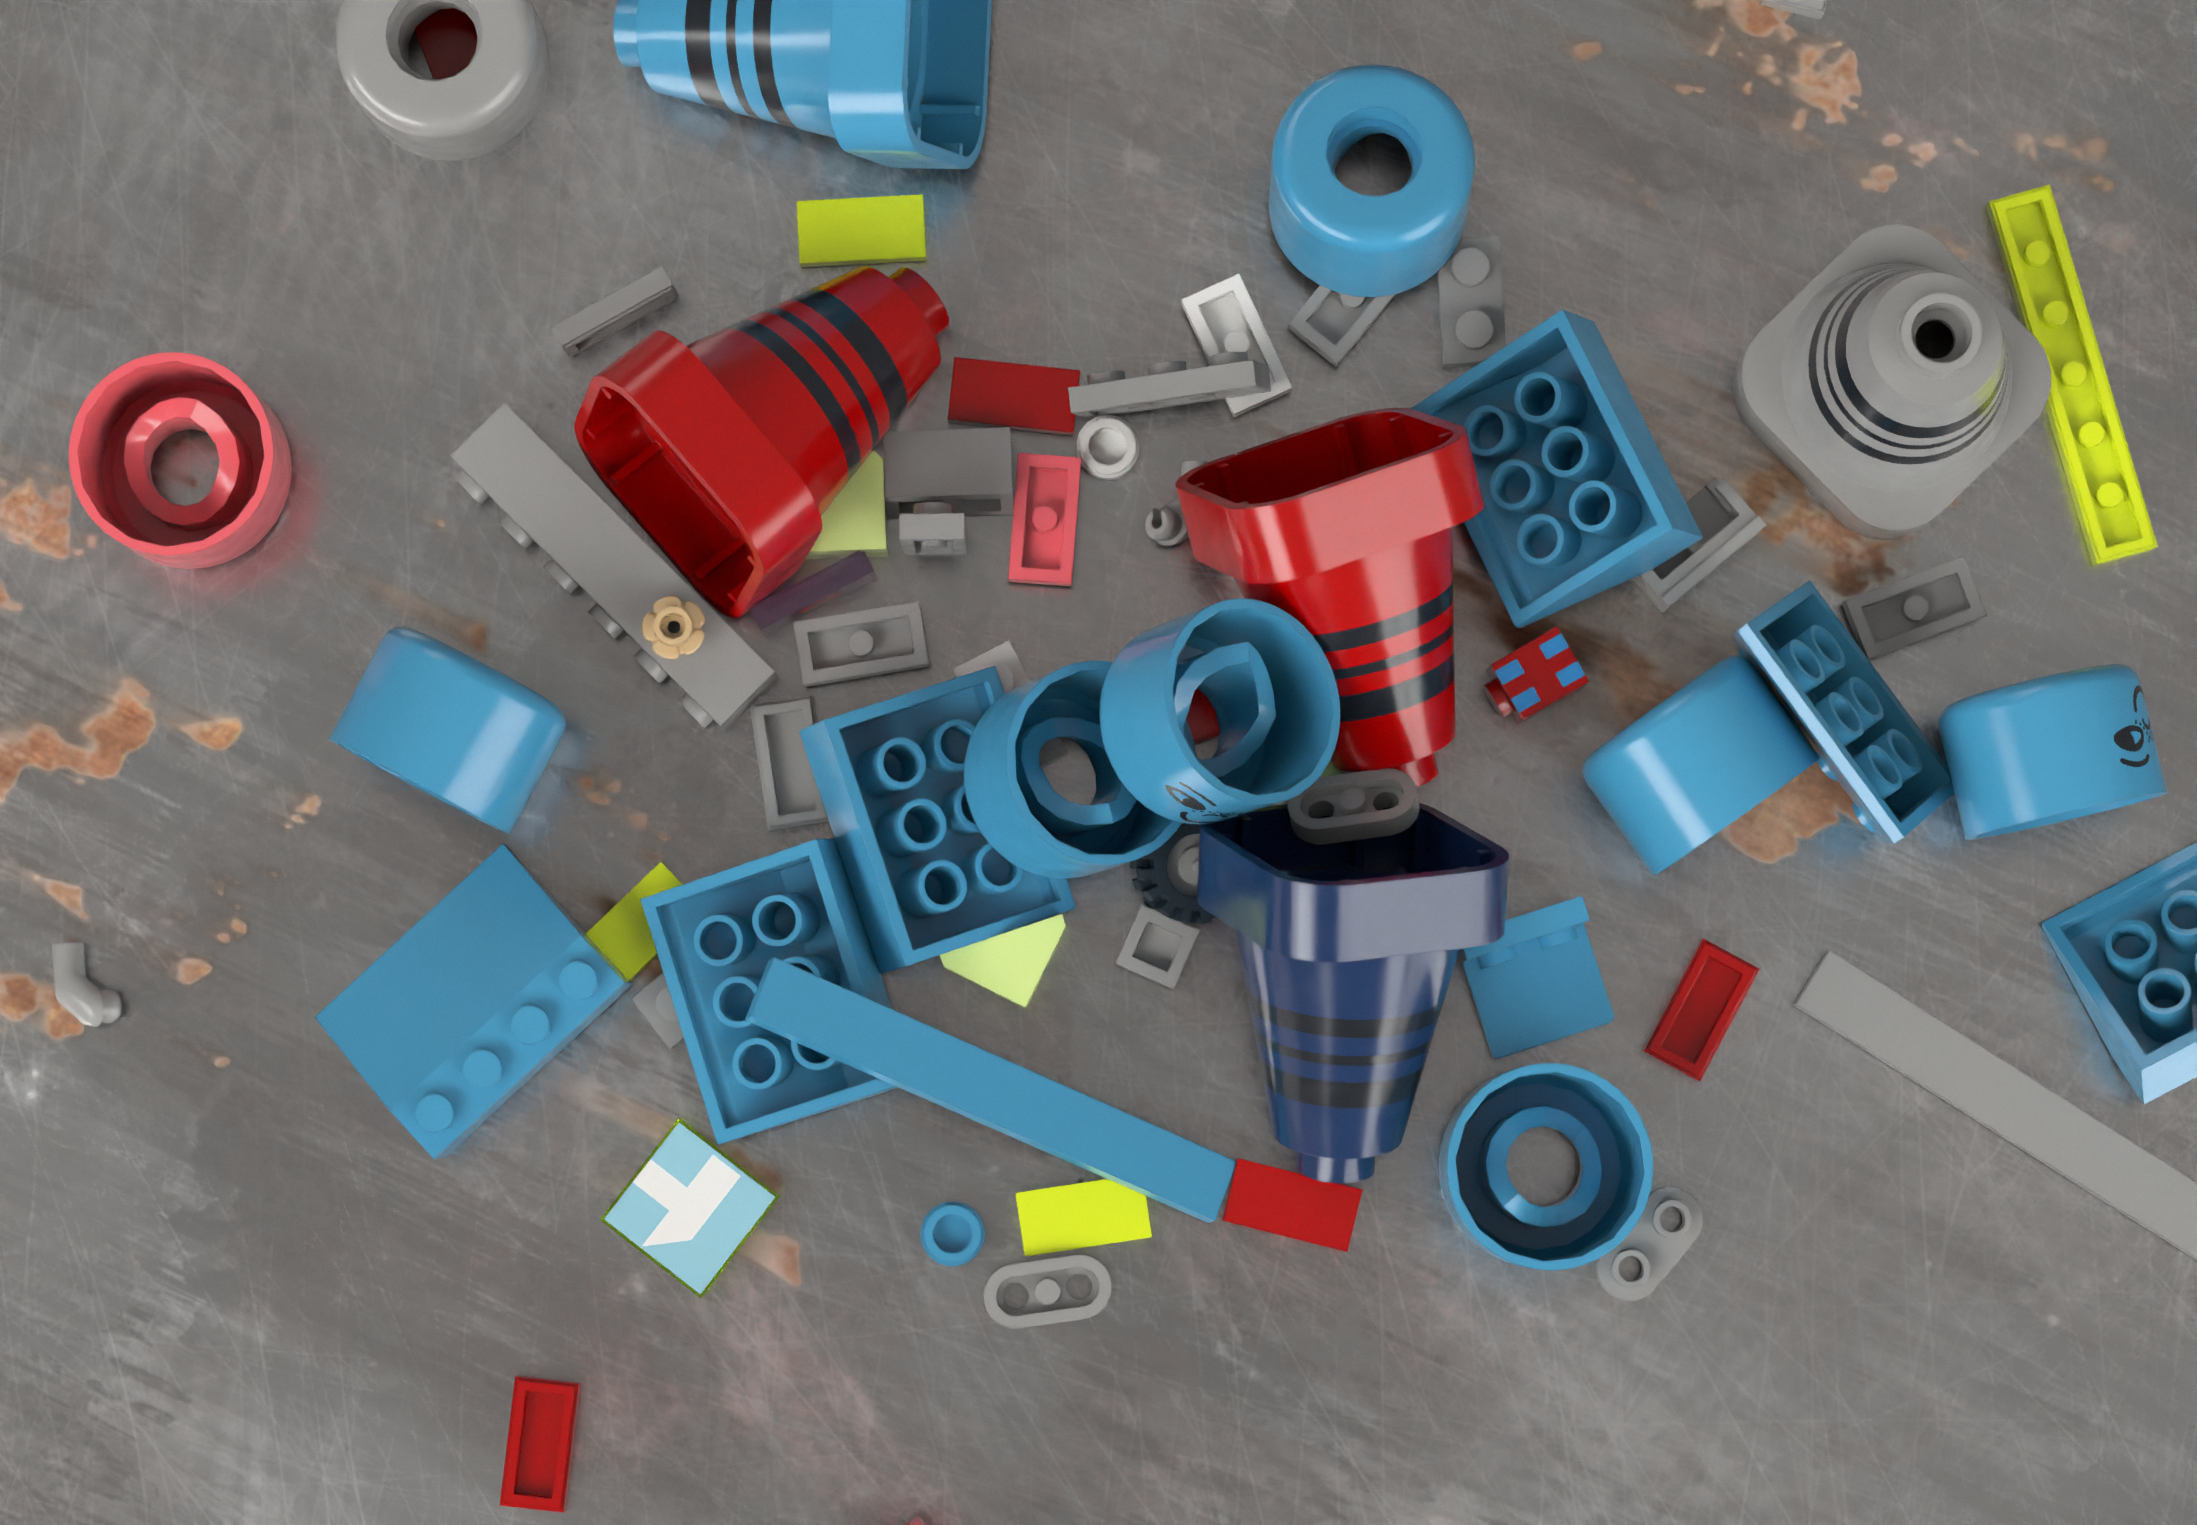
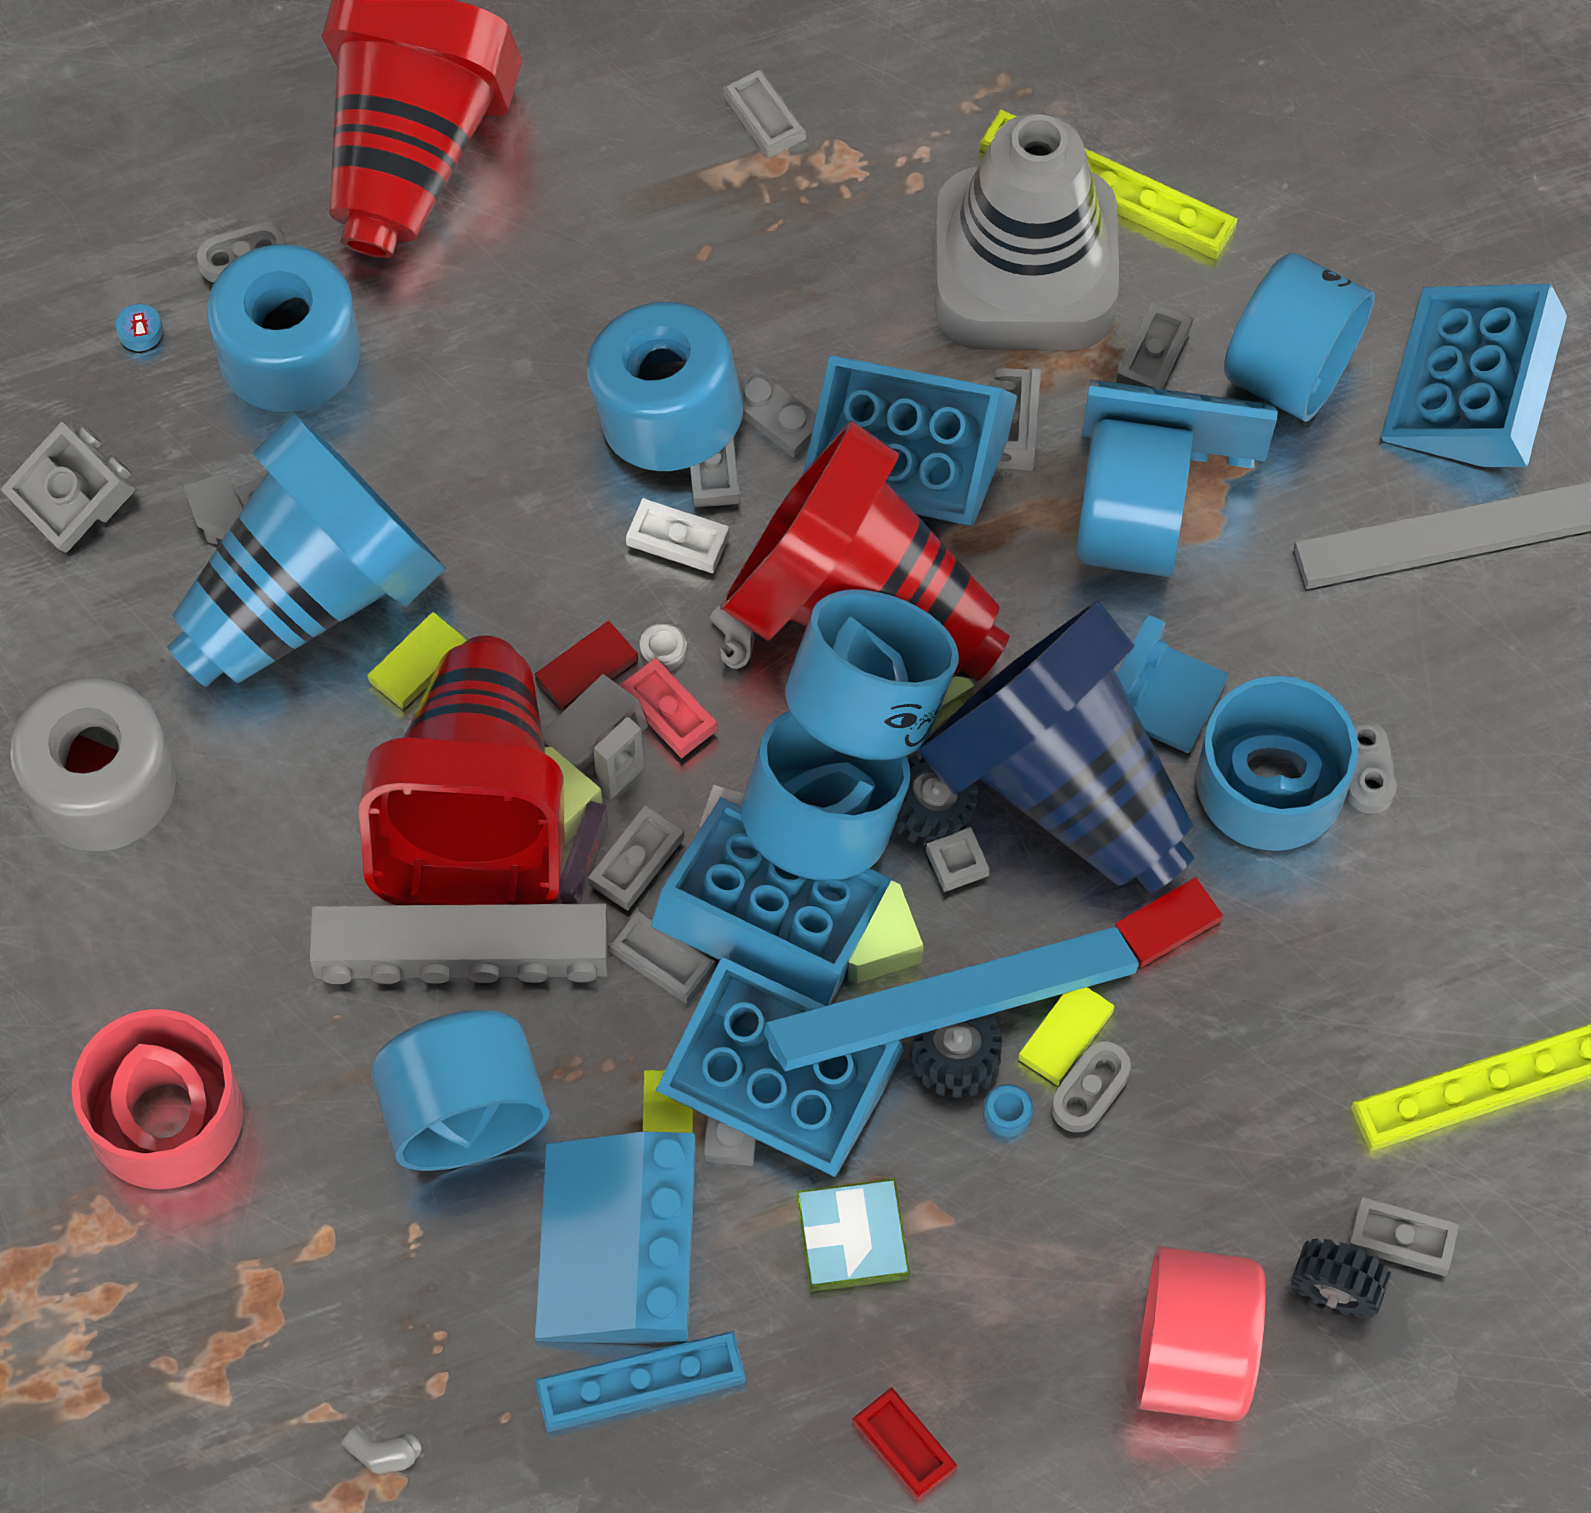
camera: 45 degrees left, 20 degrees down
light grey tile [551,265,678,357] -> none
tan plate [642,596,705,659] -> none
light grey plate [1068,352,1271,419] -> none
light grey plate [1288,768,1420,845] -> none
red brick [1483,627,1589,726] -> none
red tile [1641,938,1760,1082] -> none
none -> dark azure tile [535,1331,746,1433]
none -> black wheel [912,1015,1003,1098]

